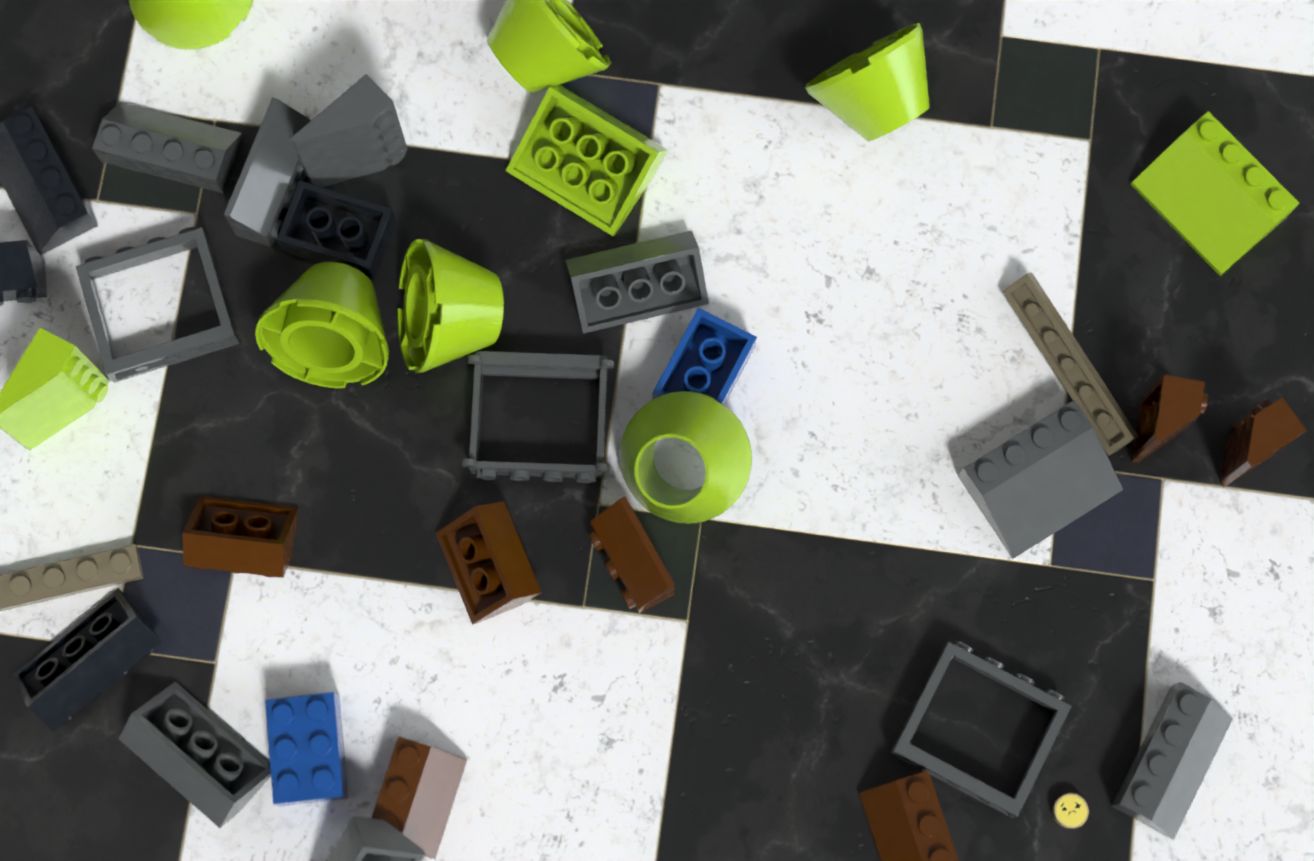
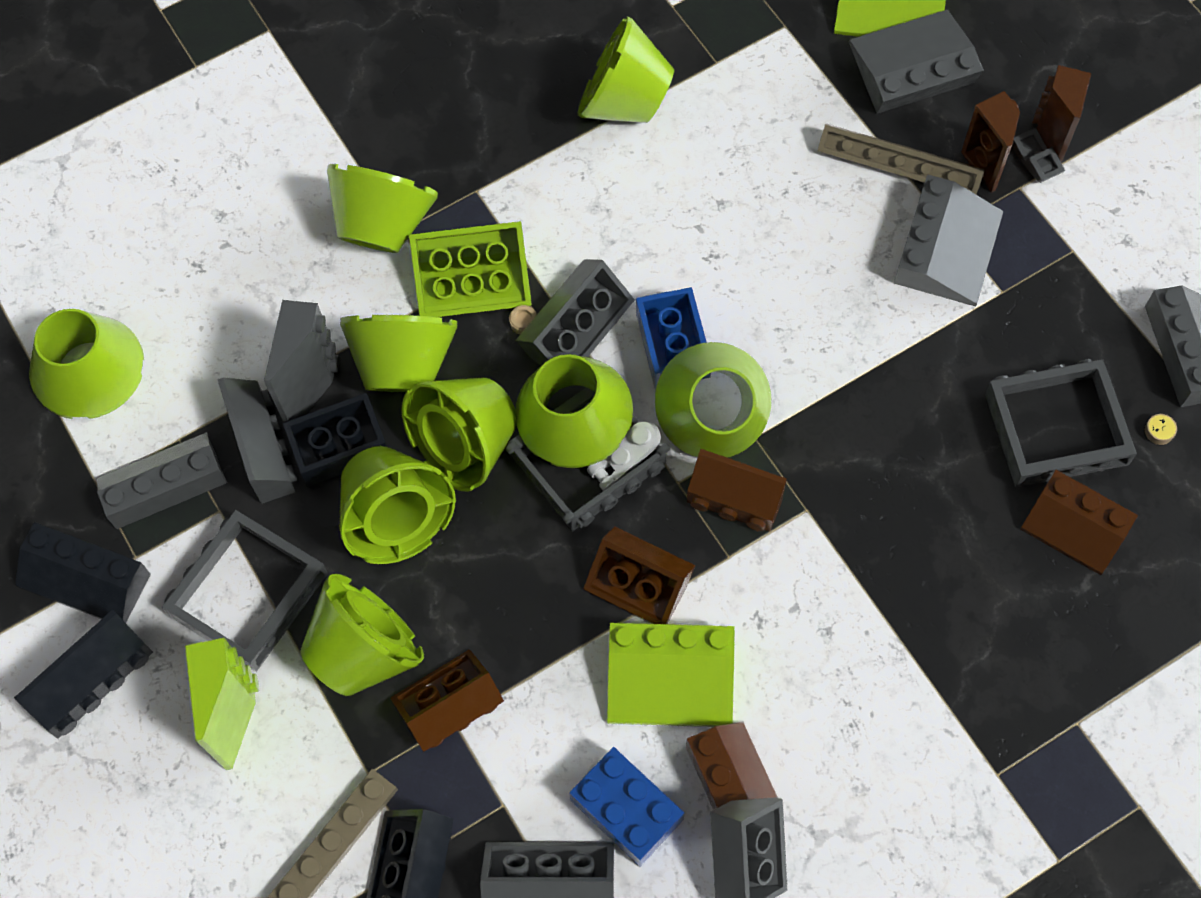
camera: 35 degrees left, 10 degrees down
none -> lime cone [300,574,424,696]
none -> lime cone [340,315,457,392]
none -> tan tile [509,305,537,334]
none -> lime cone [515,354,633,468]
none -> white plate [587,421,661,491]
none -> lime slope [607,623,735,727]
none -> dark grey slope [849,9,984,114]
none -> dark grey slope [1012,127,1065,183]

